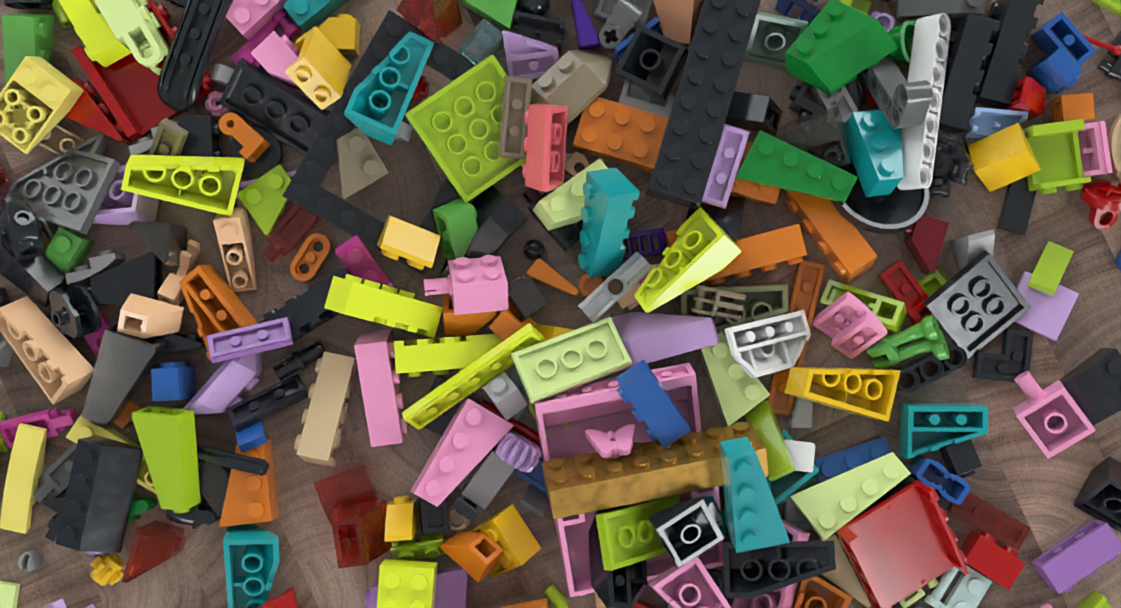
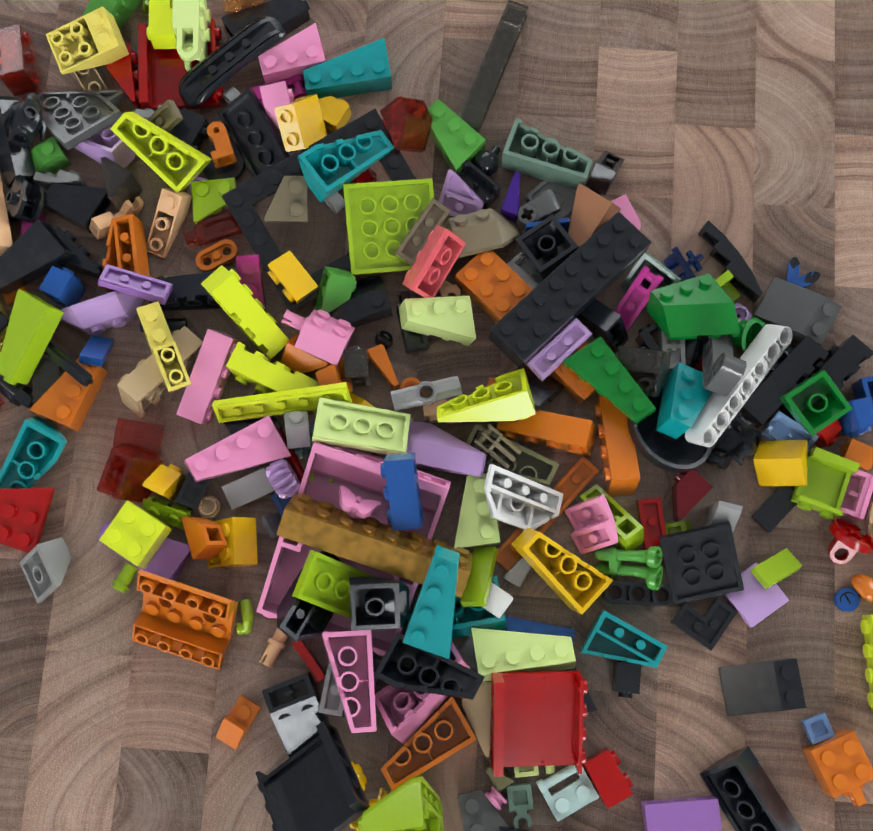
camera: 30 degrees right, 10 degrees down
light nougat slope [117,293,184,339] -> none
bright pink plate [205,91,229,117] -> none
black tile [225,374,309,432] -> none
black plate [452,493,482,522] -> none
clear light blue slope [458,19,504,66] -> none
teal wedge [578,168,640,278] -> none
dark purple slope [622,228,667,261] -> none
blue brick [908,456,971,505] -> none
clear red plate [946,492,1031,550] -> none
bright pink brick [1013,371,1096,459] -> none
none -> light yellow slope [136,301,191,392]
none -> dark pink plate [615,266,664,331]
none -> green slope [779,370,853,436]

